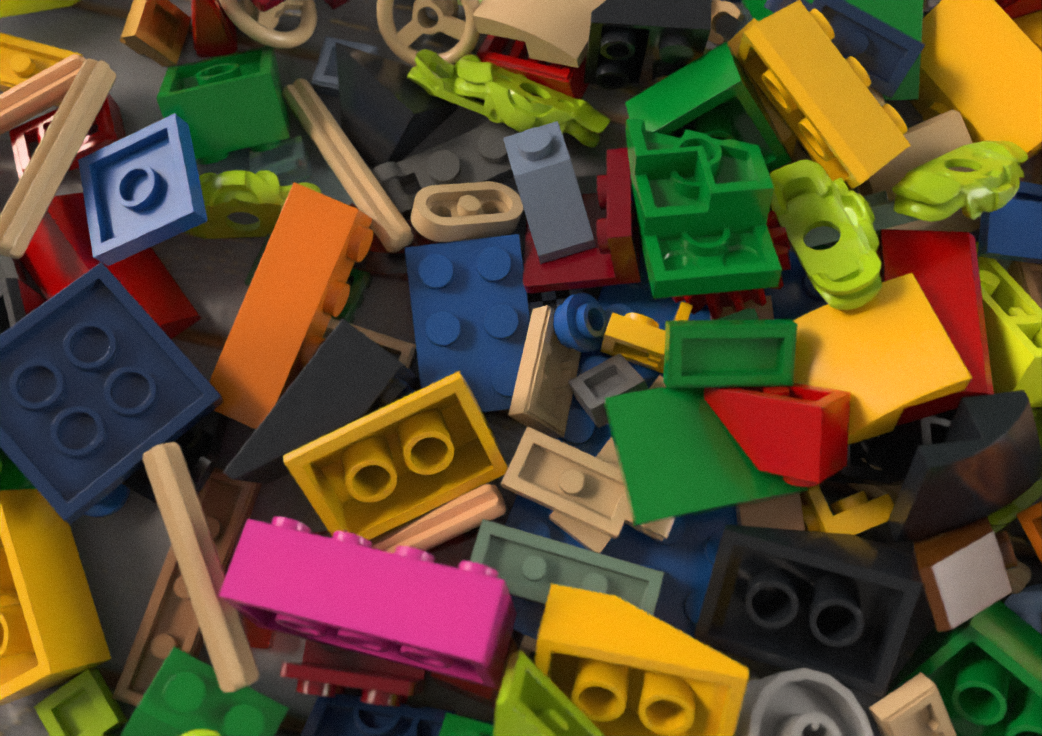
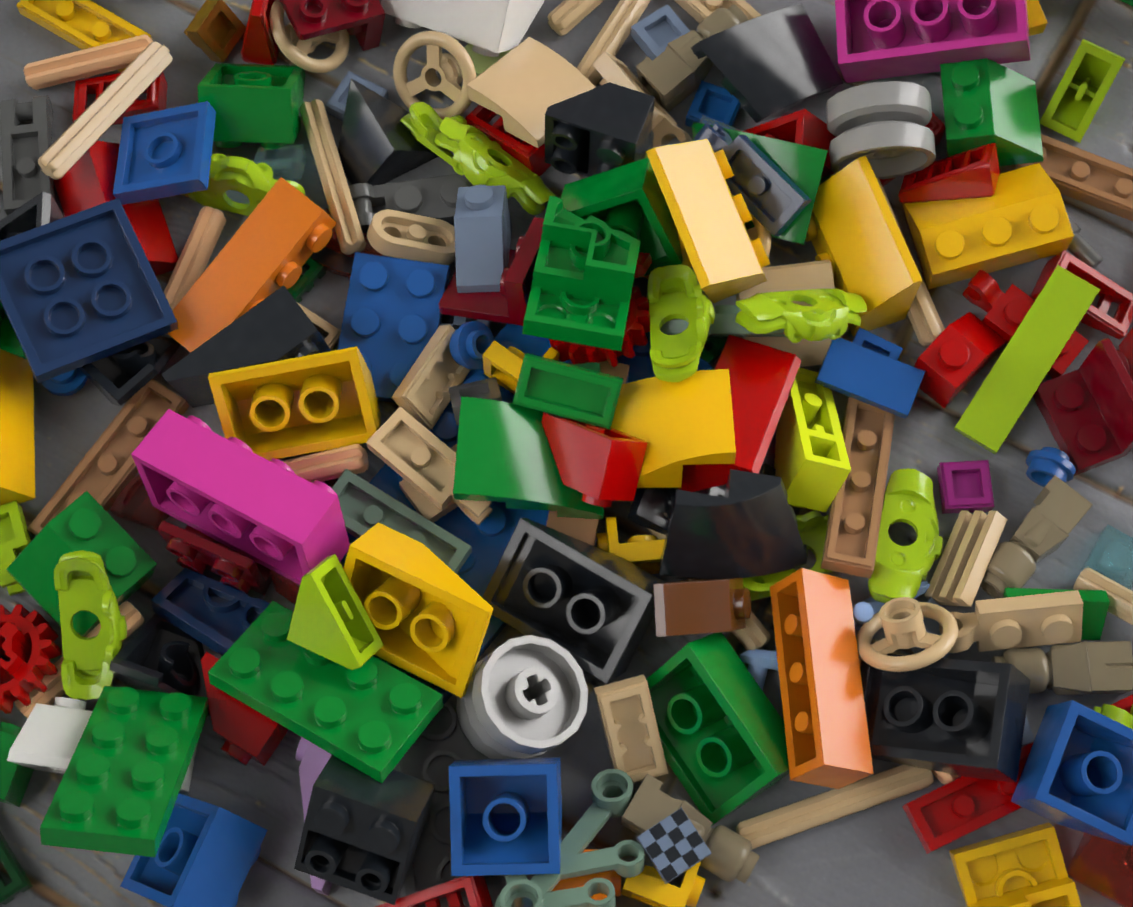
camera: 15 degrees right, 5 degrees down
tan axle [143,442,260,693] -> none
none -> light nougat axle [164,206,226,335]

